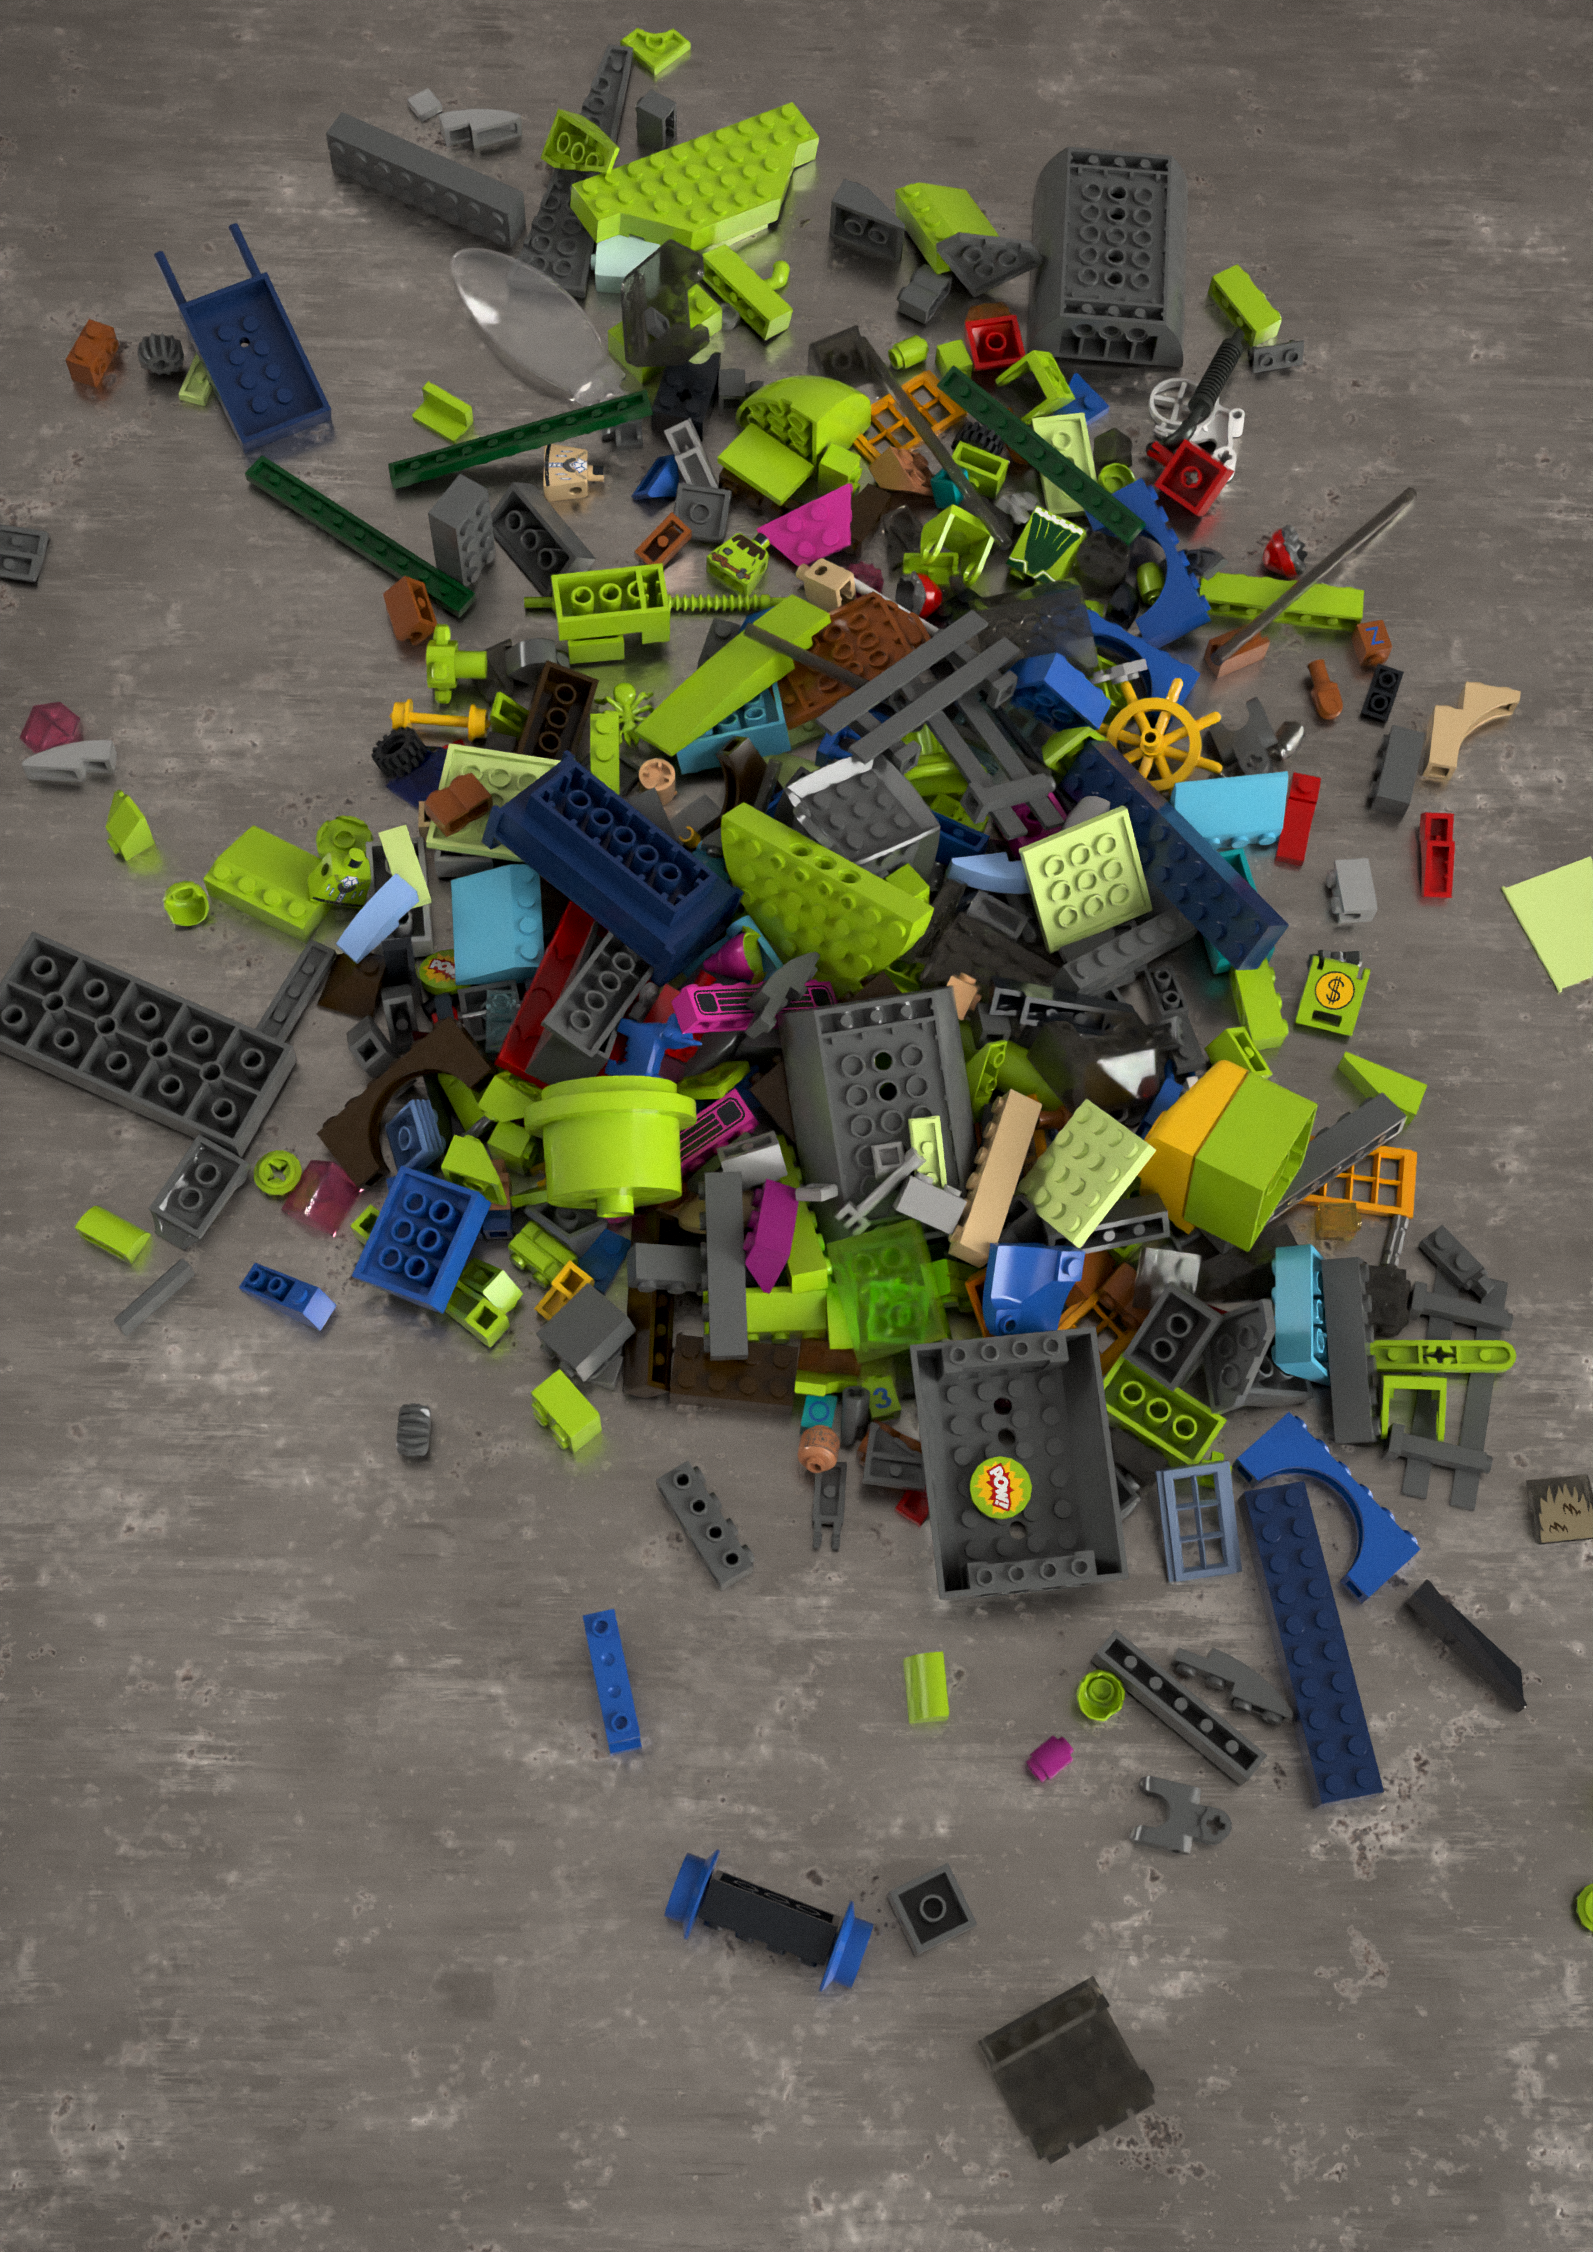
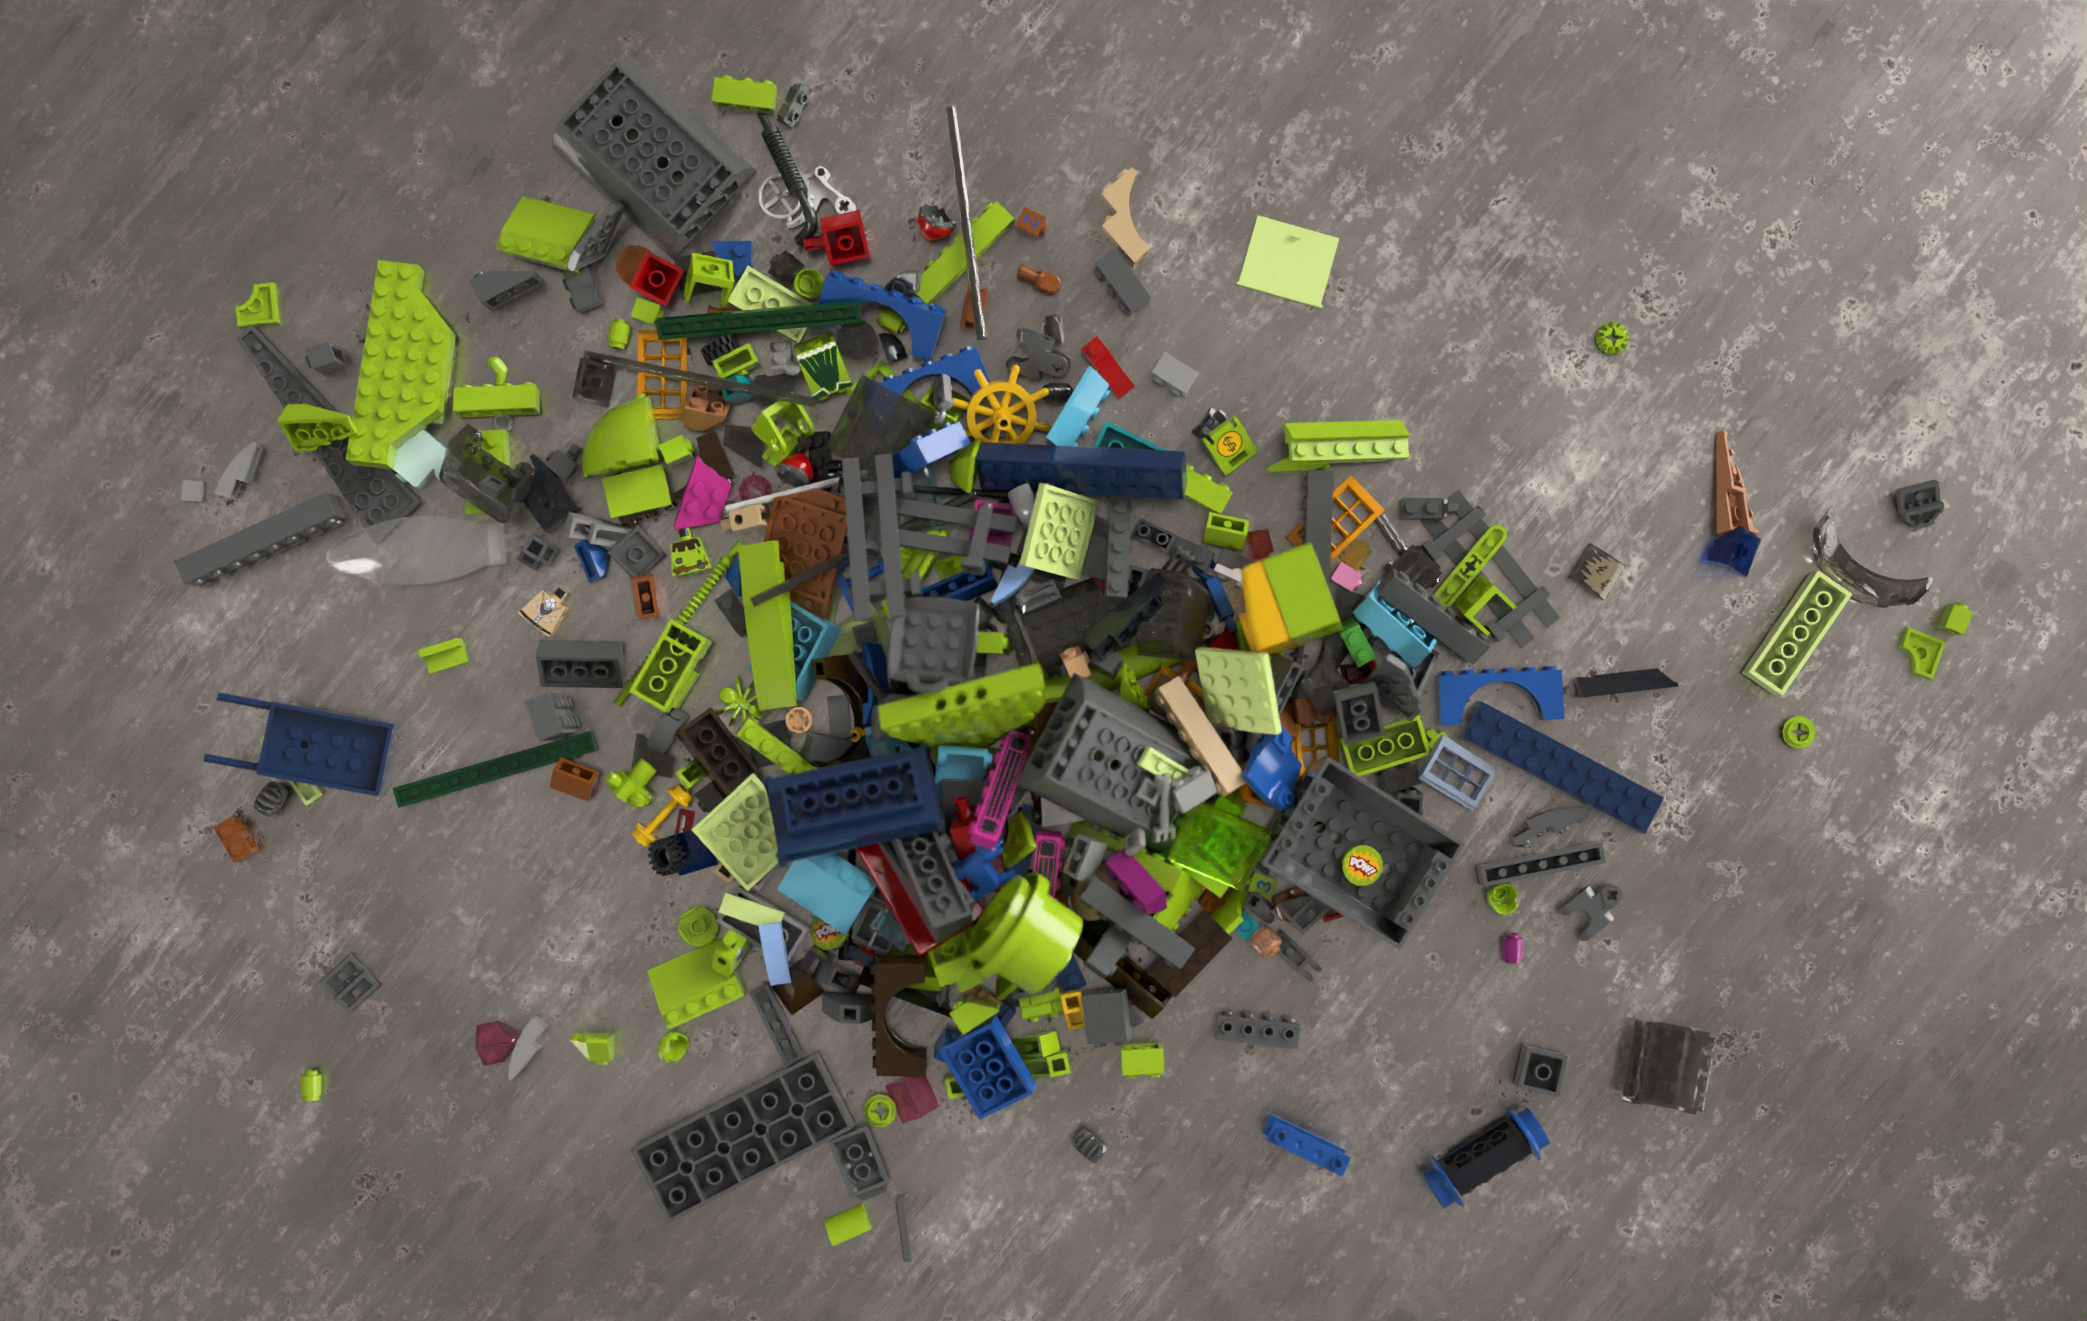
camera: 50 degrees left, 20 degrees up
blue slope [239,1263,337,1331] -> none
medium blue brick [385,1099,446,1172] -> none
dark green plate [388,390,653,489] -> none
dark orange brick [424,773,493,837] -> none
dark pink hat [703,926,768,984] -> none
dark grey slope [744,952,820,1040] -> none
lime brick [903,1651,949,1723] -> none
black slope [1361,663,1404,722] -> none
red slope [1419,812,1455,898] -> none
none -> lime slope [1284,420,1410,464]
none -> bright pink brick [1330,562,1363,593]
none -> bright green brick [1338,616,1377,668]

